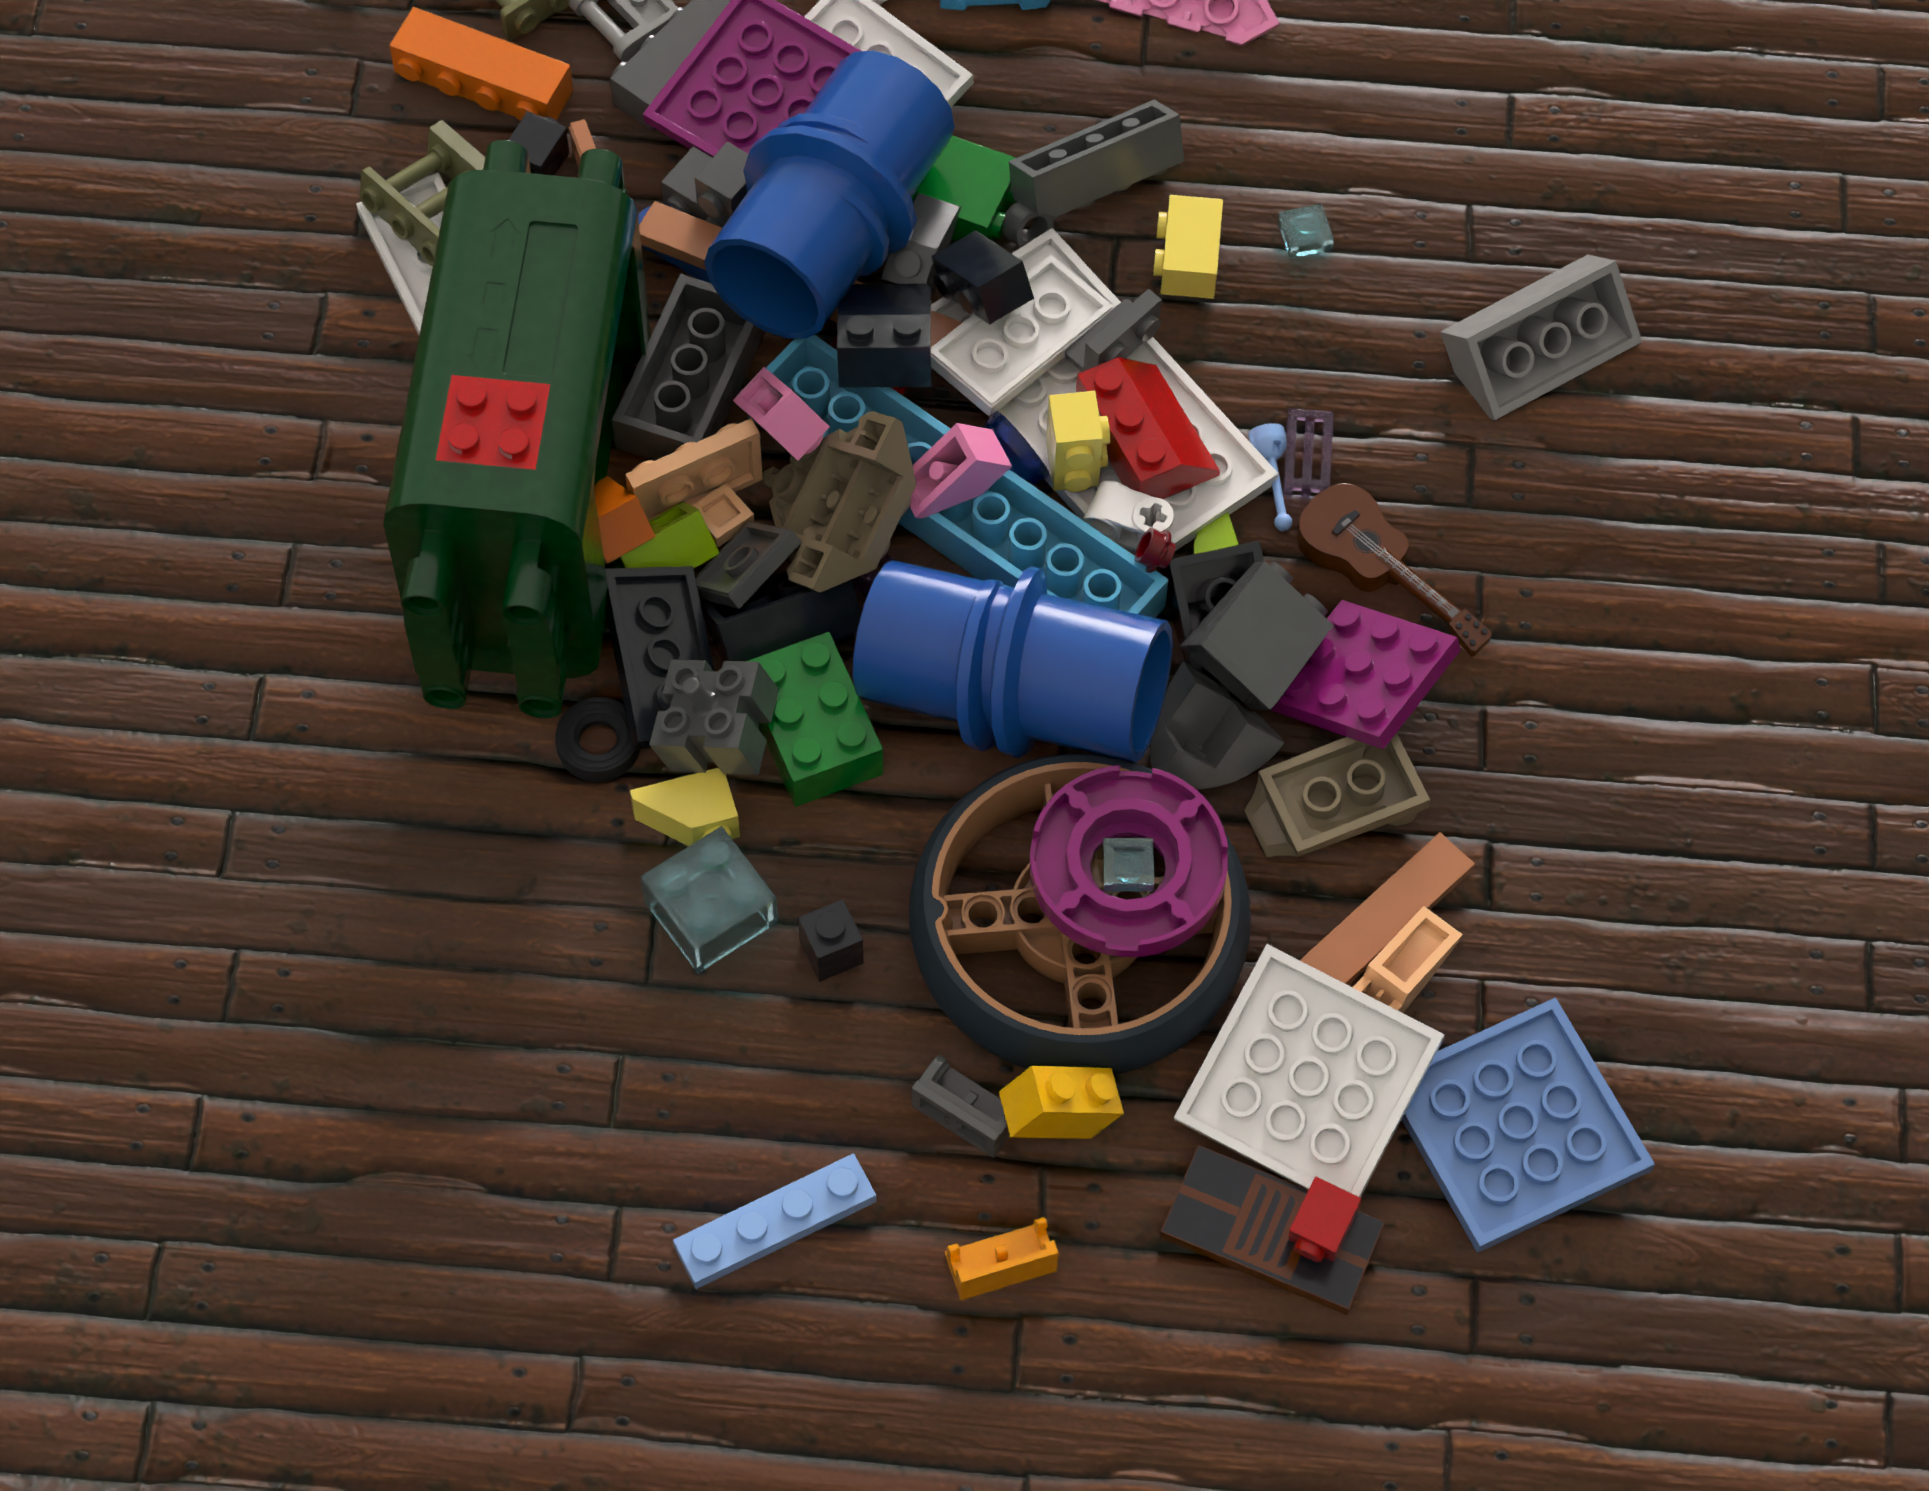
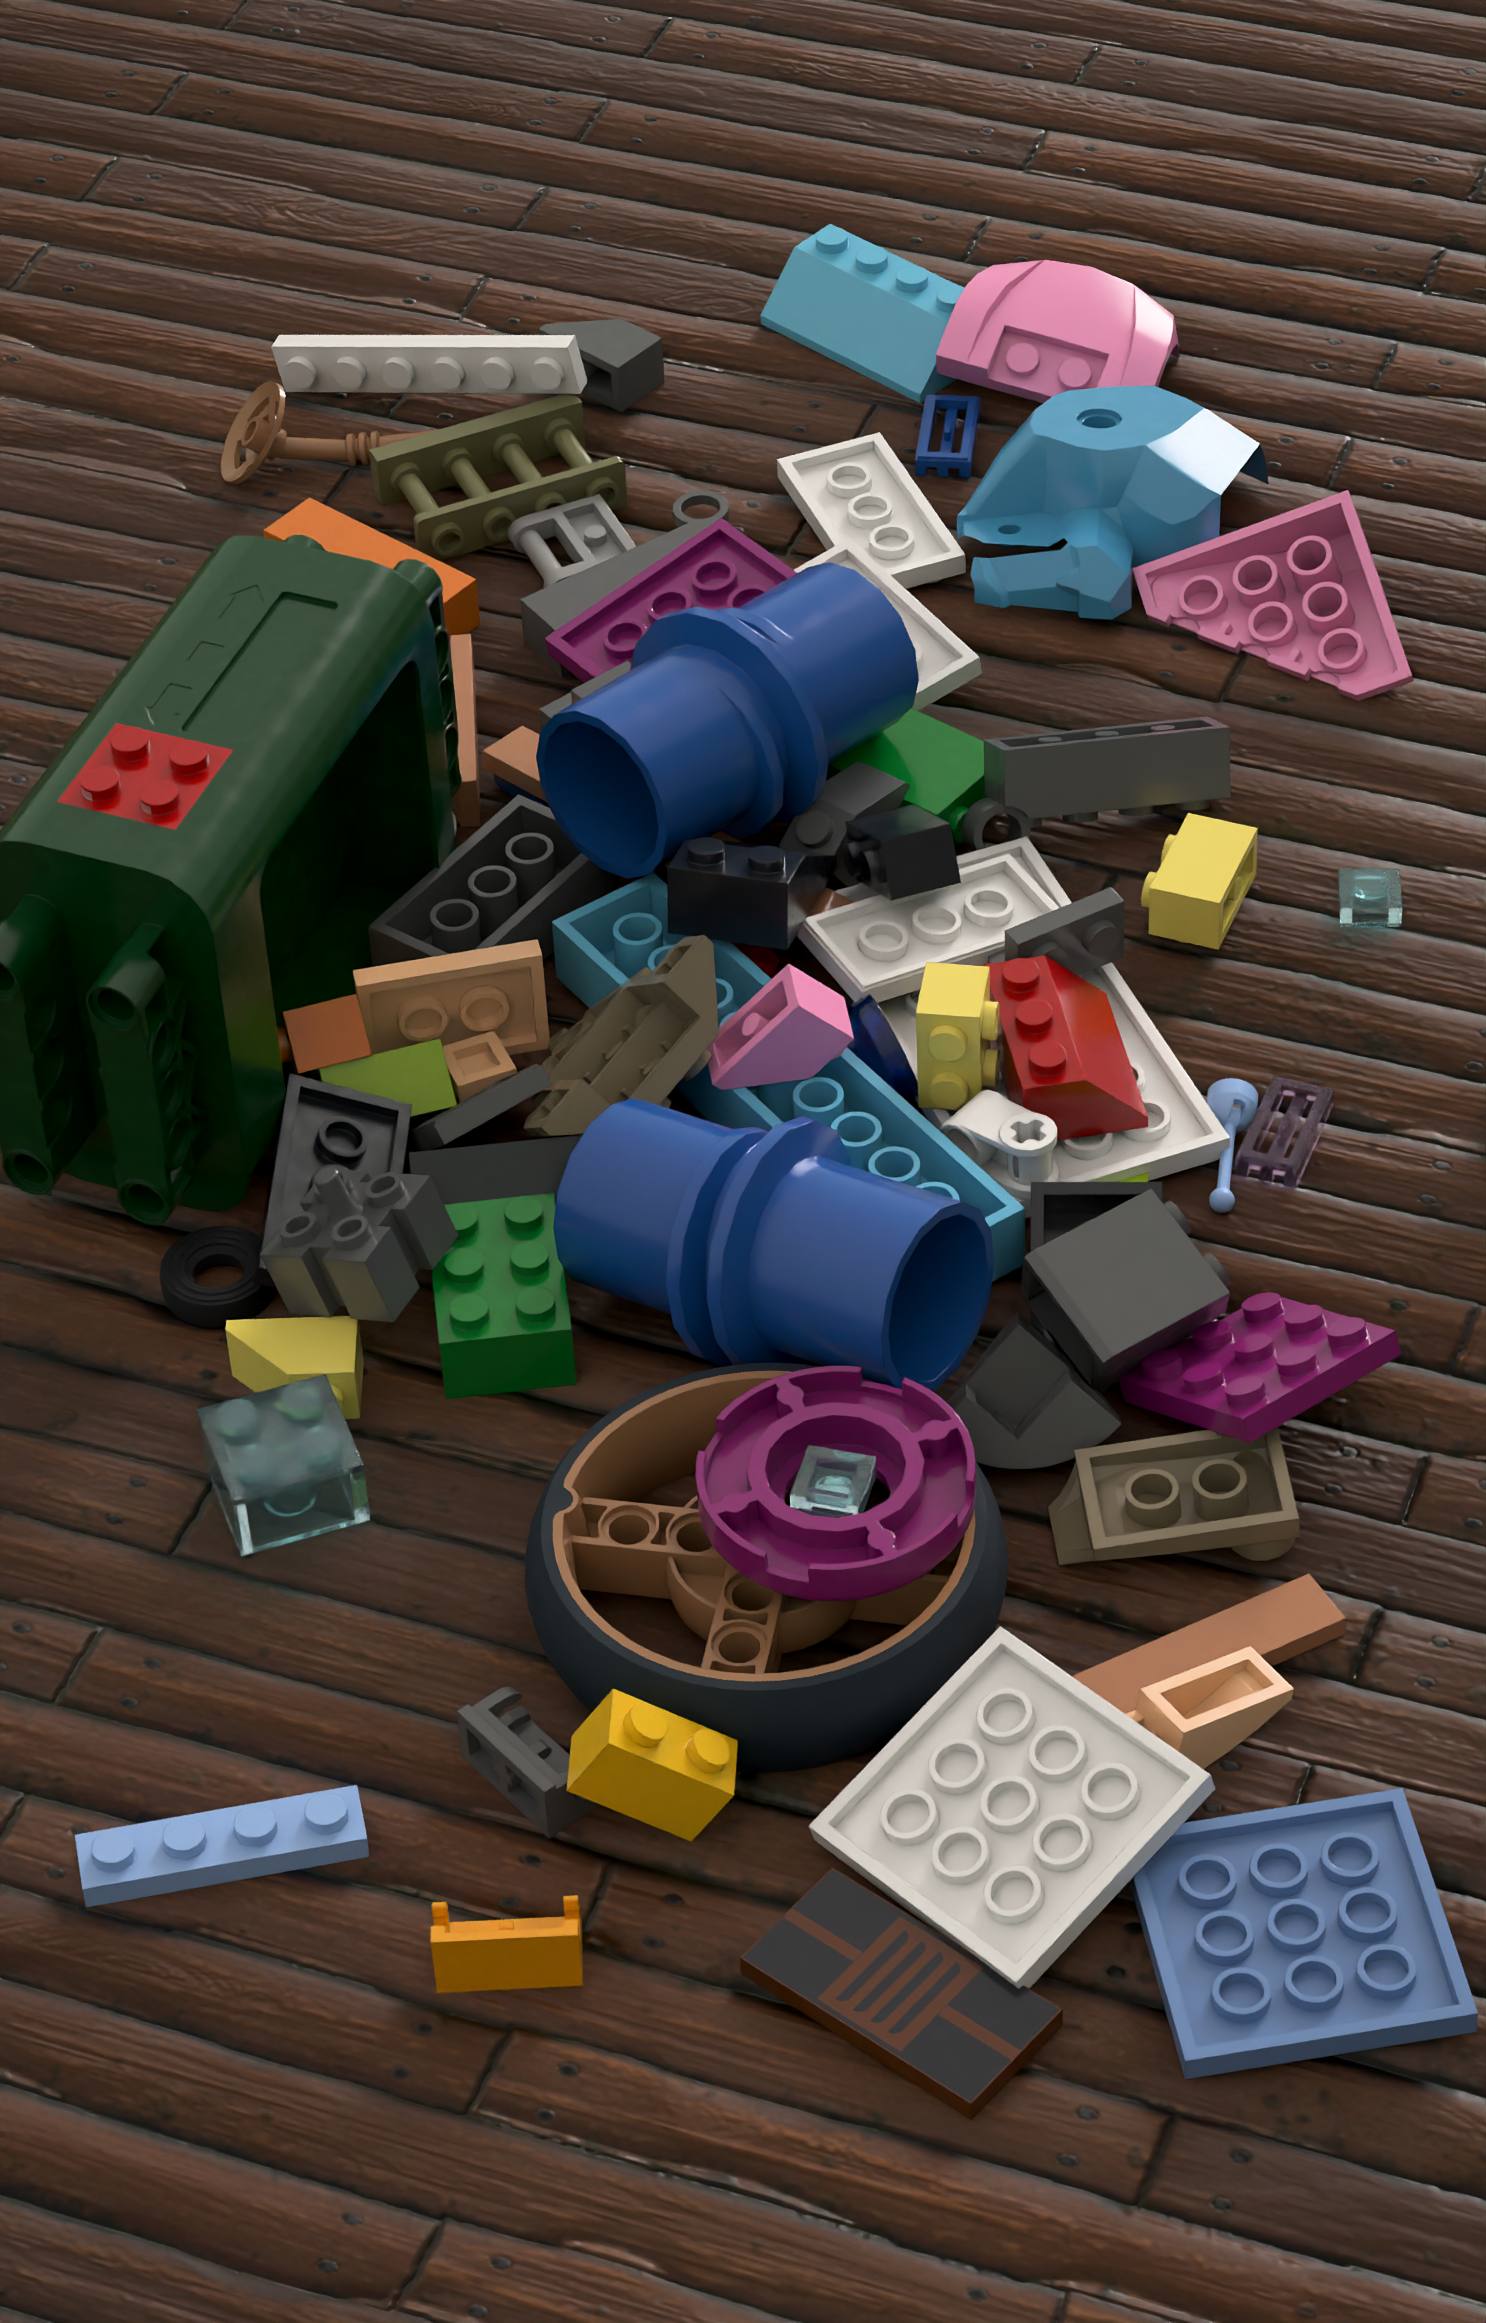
camera: 20 degrees right, 20 degrees down
bright pink slope [732,367,830,460] -> none
black brick [798,899,864,982] -> none
dark red plate [1135,527,1176,573] -> none
red brick [1288,1176,1362,1263] -> none
reddish brown piece [1296,483,1492,656] -> none

